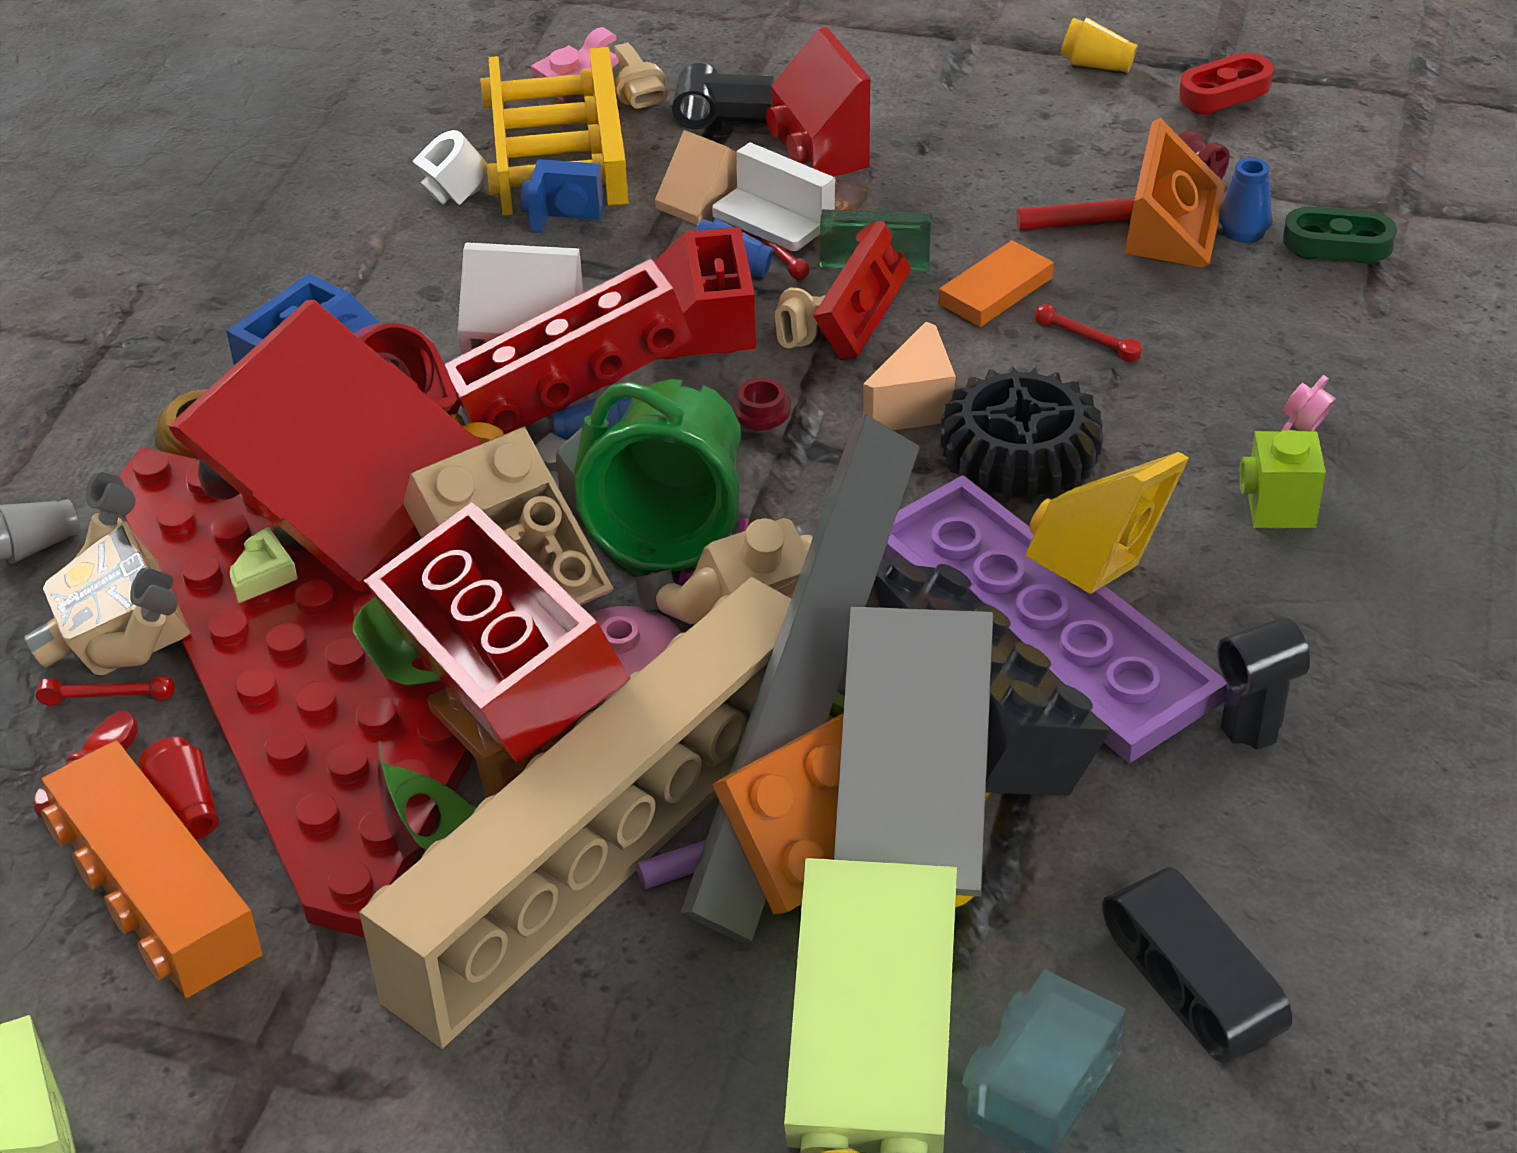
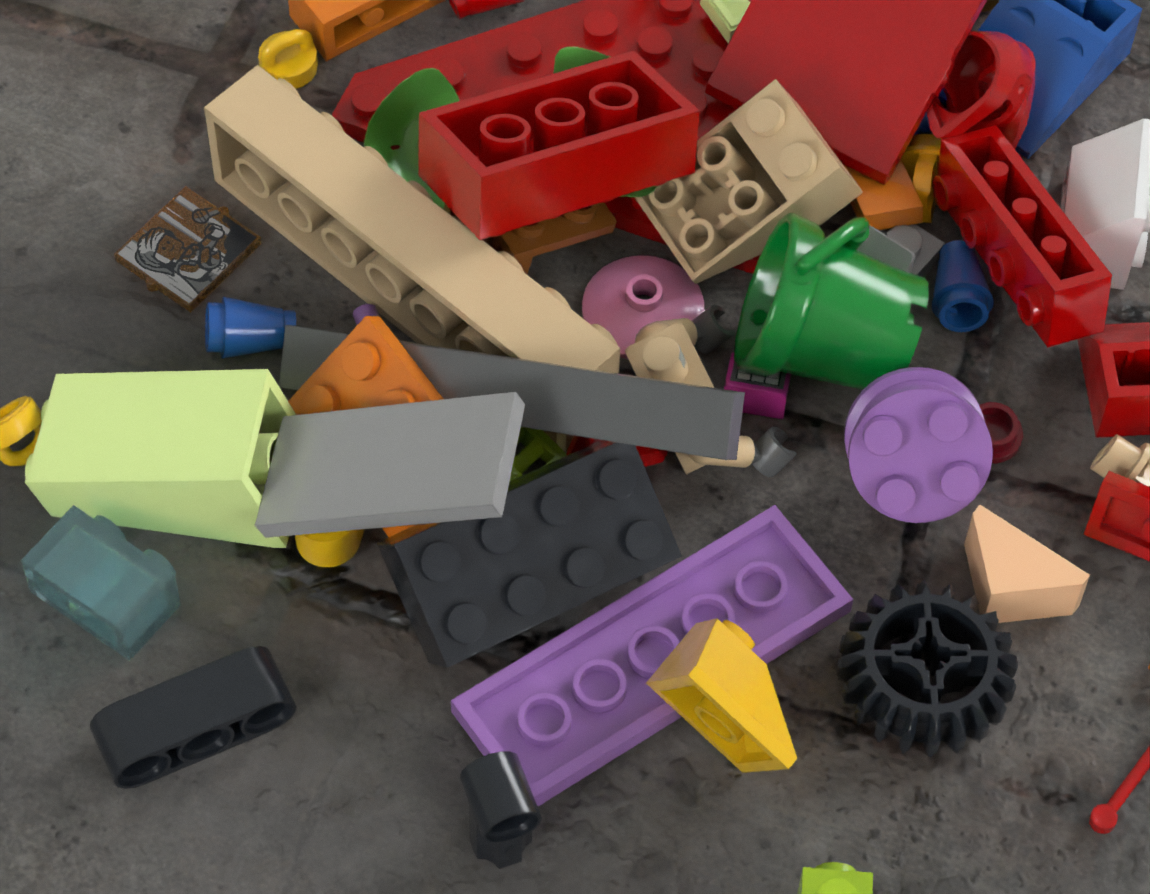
camera: 90 degrees right, 15 degrees up
none -> piece [114,186,261,313]
none -> blue cone [205,296,296,359]
none -> yellow tile [258,29,318,89]
none -> medium lavender wheel [844,367,993,523]

